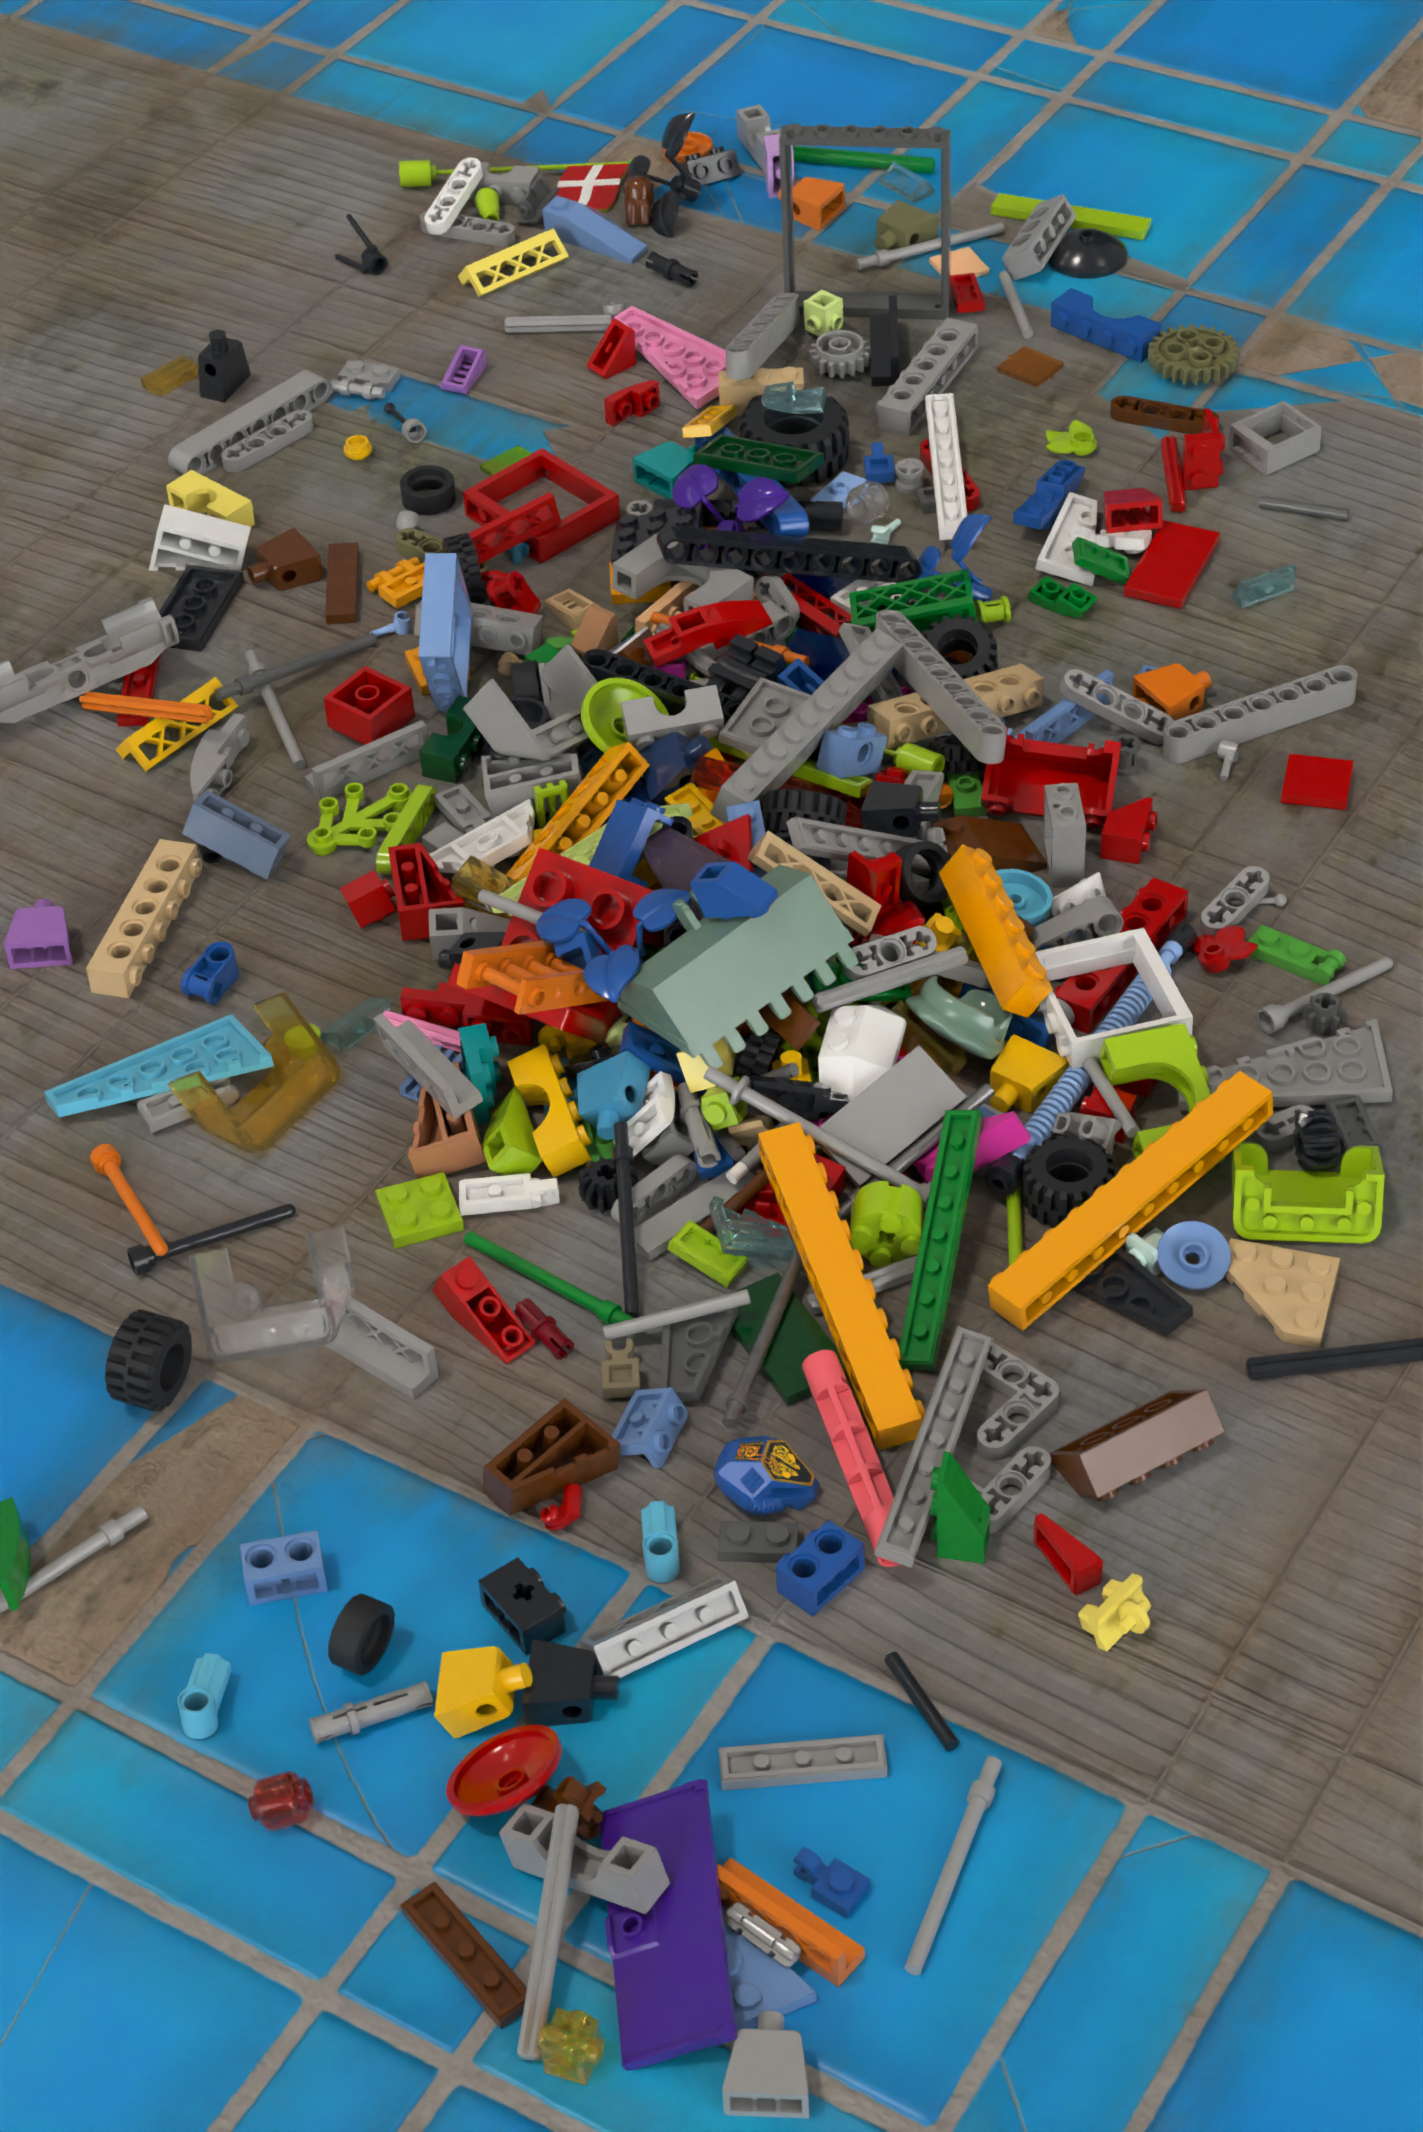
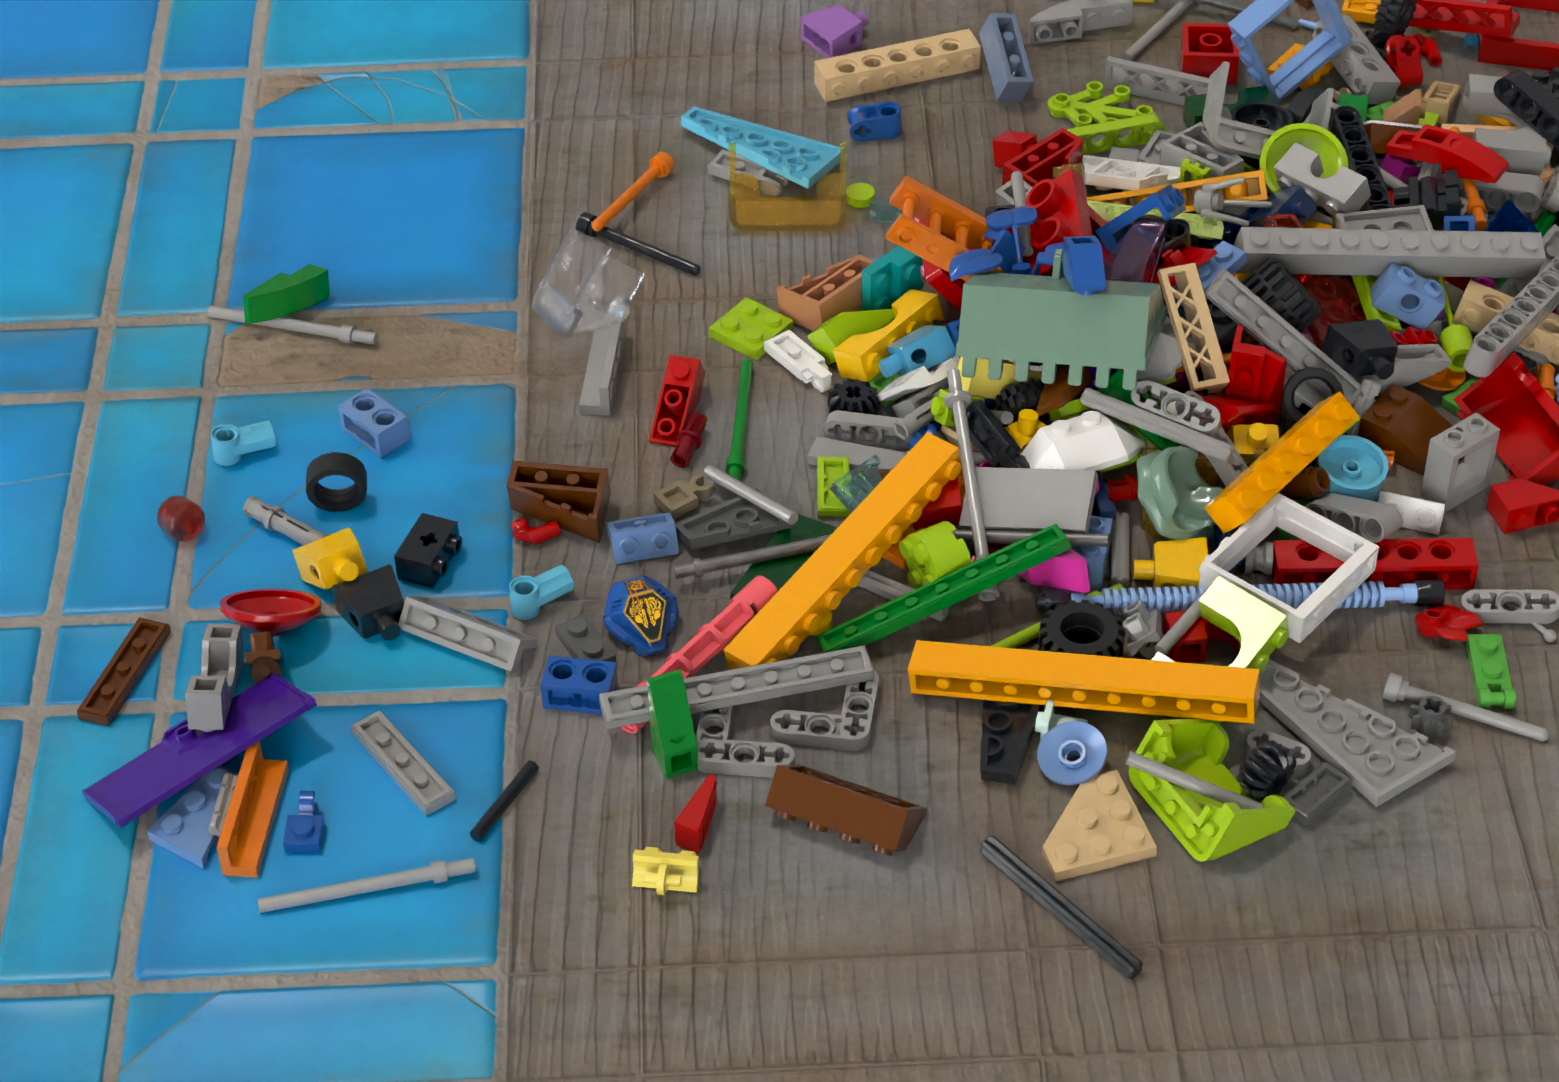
camera: 55 degrees right, 0 degrees up
black tyre [105,1309,192,1412] -> none
light grey fence [373,1013,483,1119] -> none
light grey axle [517,1804,579,2061] -> none
clear yellow brick [537,2008,605,2085] -> none
black bar [611,1122,640,1318] -> none
light grey torso [722,2011,809,2118] -> none
none -> light grey bar [1125,751,1263,809]
none -> light grey plant [1194,177,1272,227]

